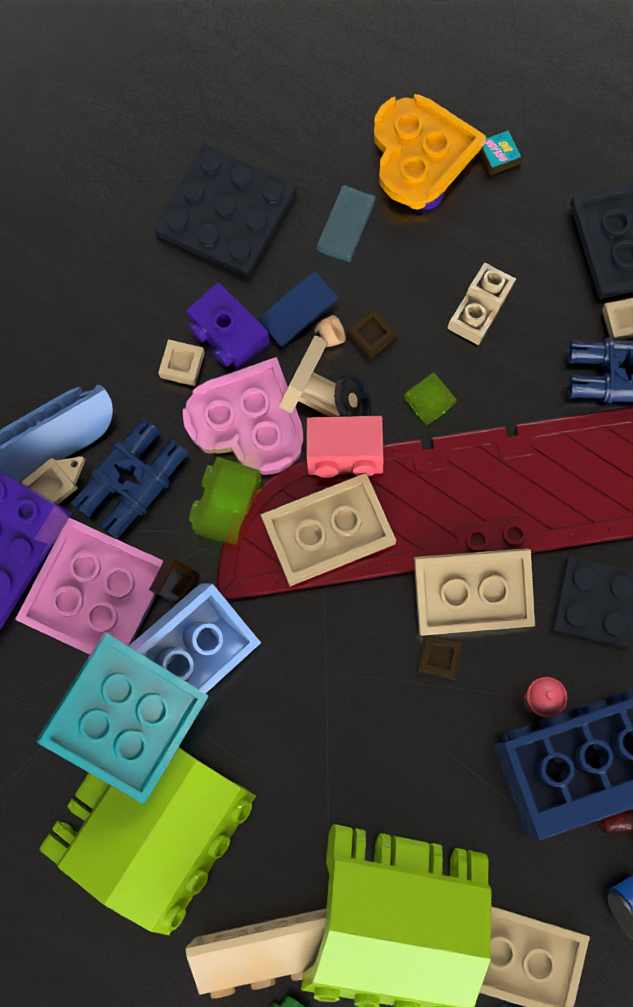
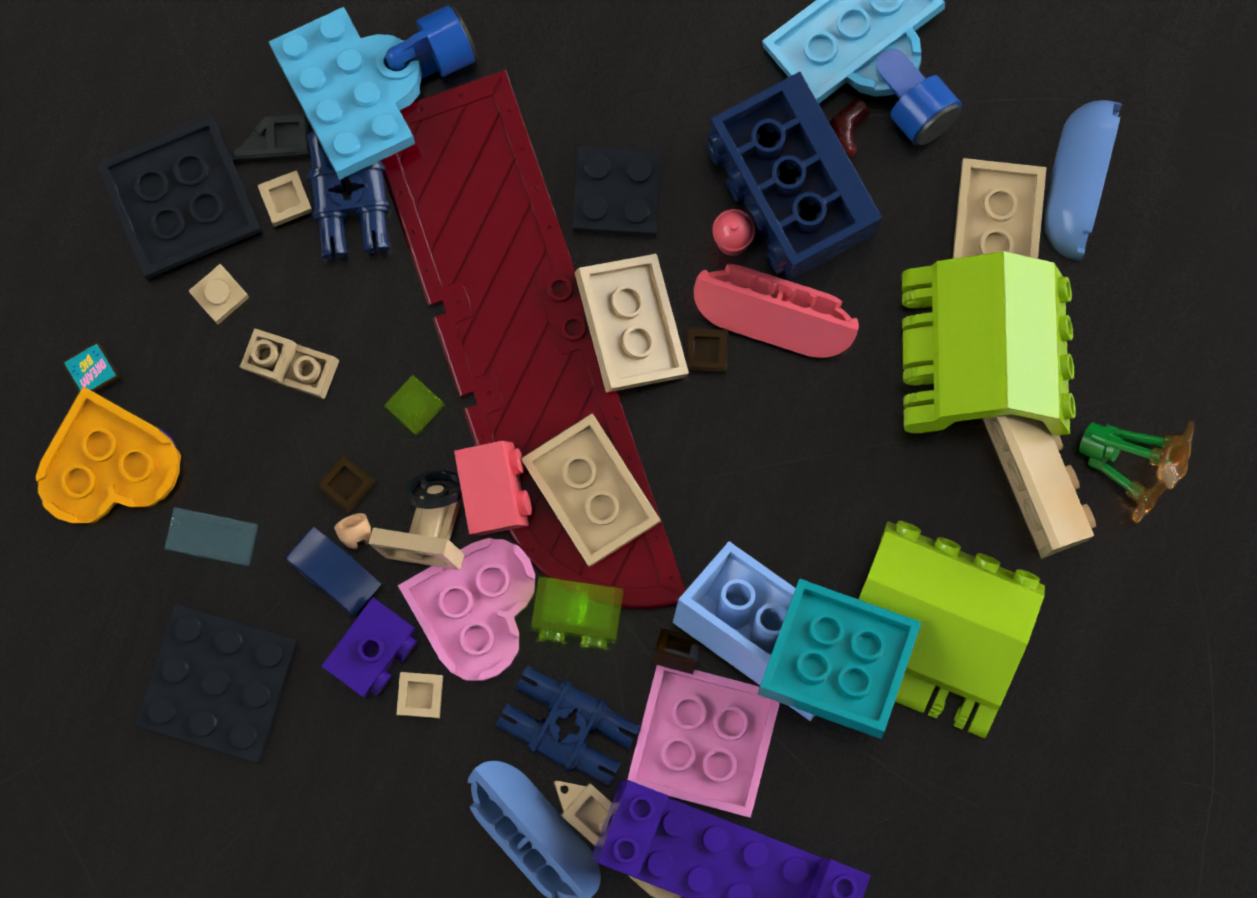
camera: 105 degrees left, 5 degrees up
none -> tan plate [189,264,249,325]
none -> coral brick [694,264,859,358]

